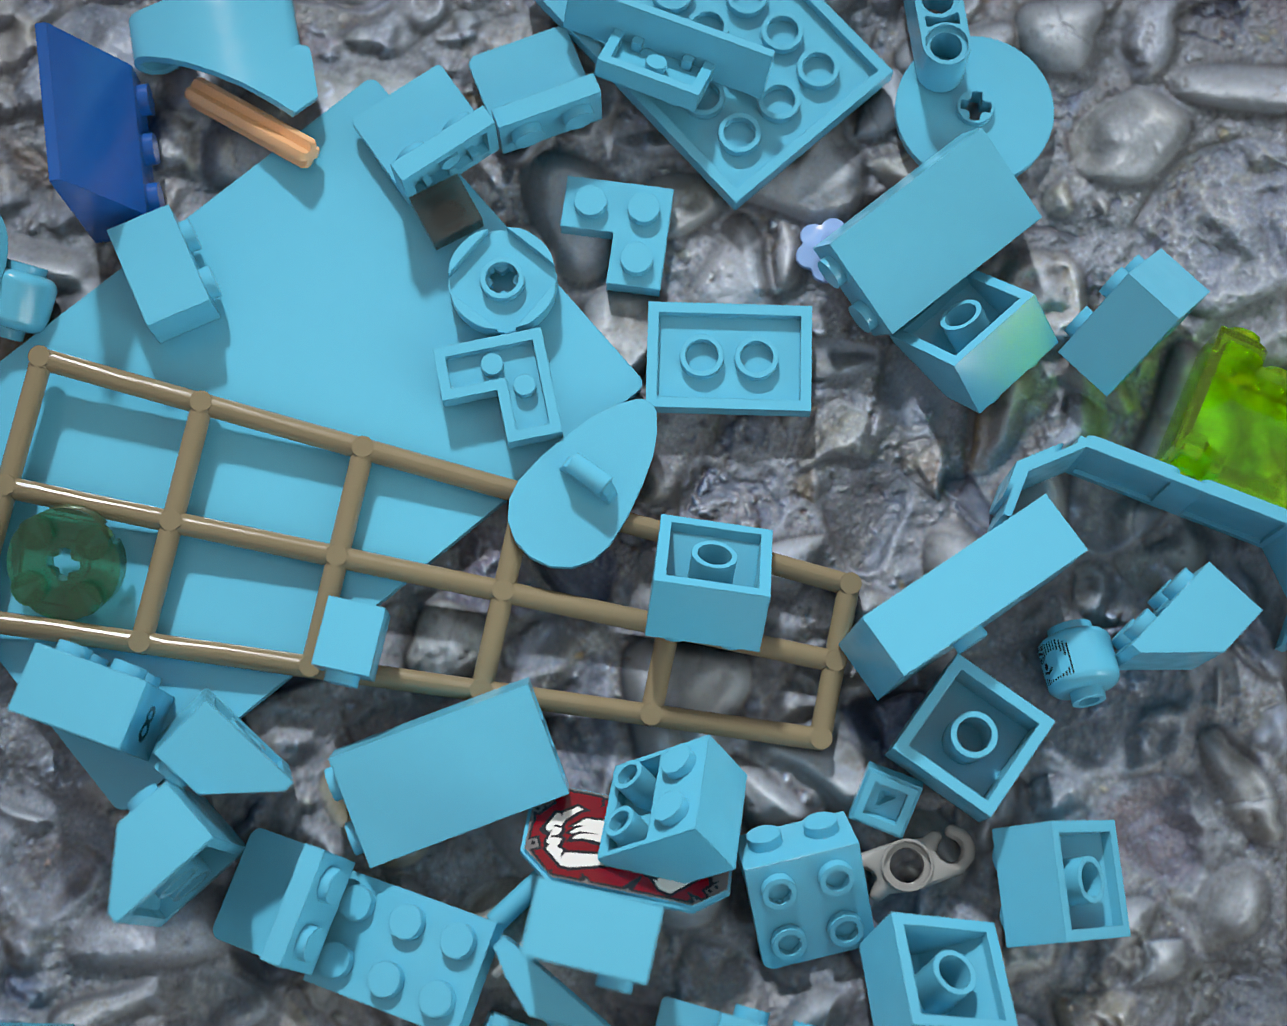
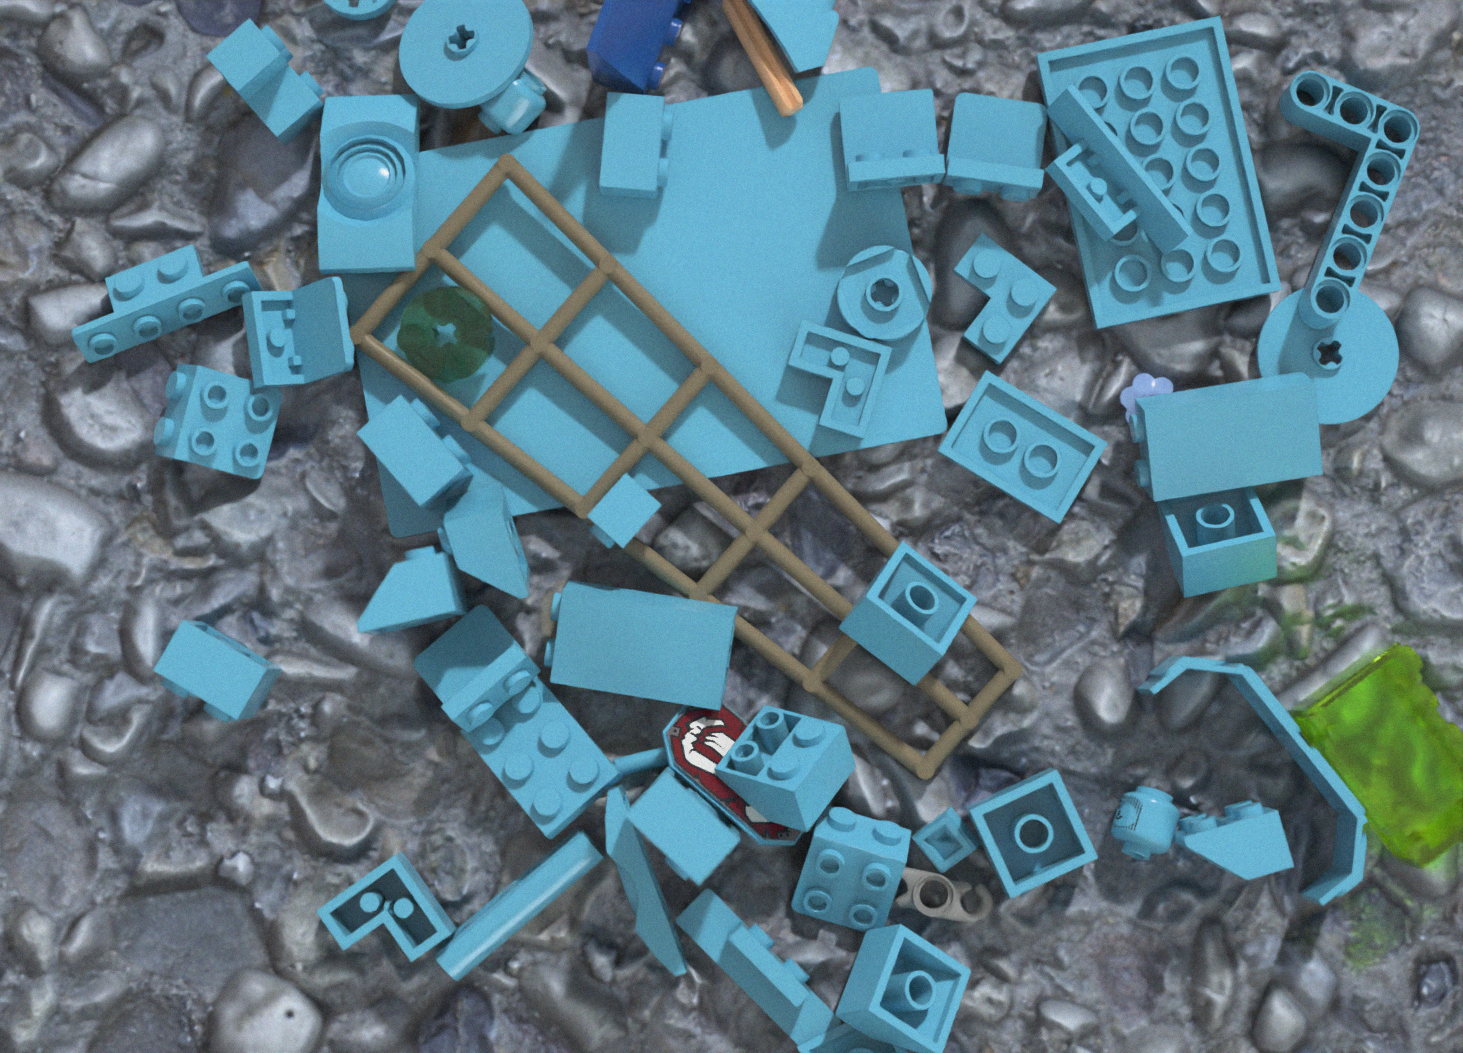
camera: 25 degrees right, 10 degrees up
clear smoke plate [409,174,484,250] -> none
medium azure shield [508,399,657,569] -> none
medium azure brick [838,494,1088,700] -> none
medium azure slope [992,820,1131,948] -> none
medium azure brick [1058,248,1210,396] -> none

